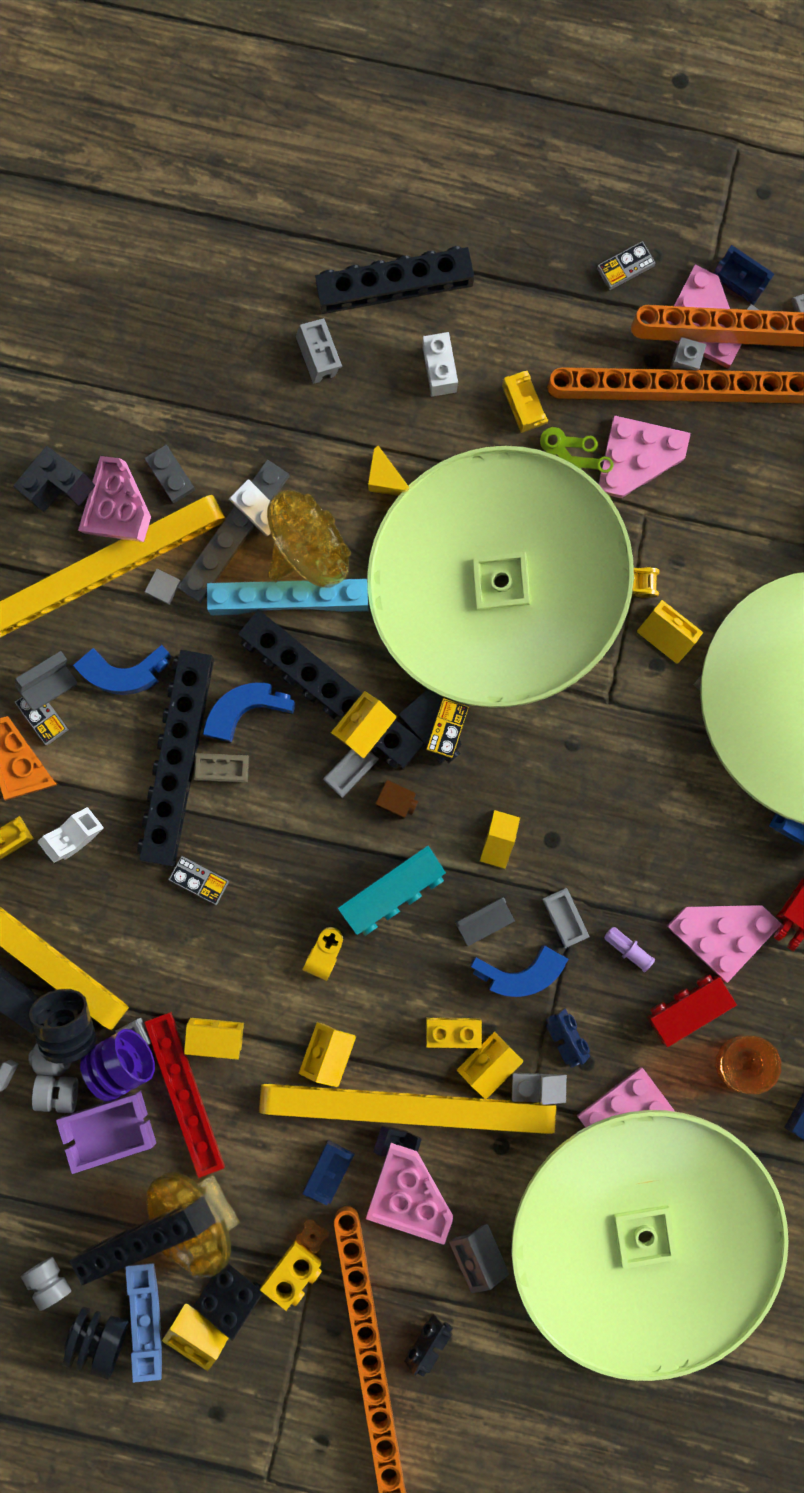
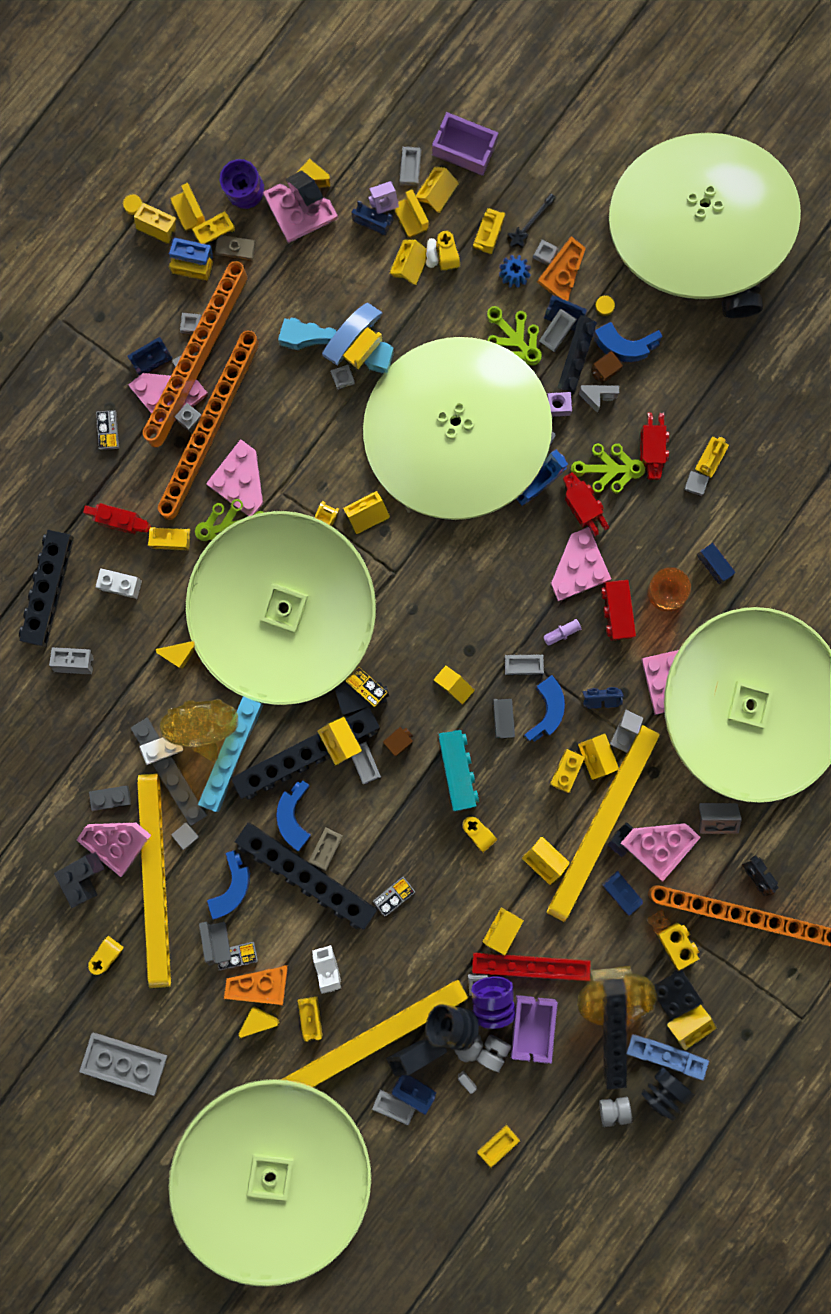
camera: 60 degrees left, 0 degrees up
none -> red hinge [83,503,151,535]

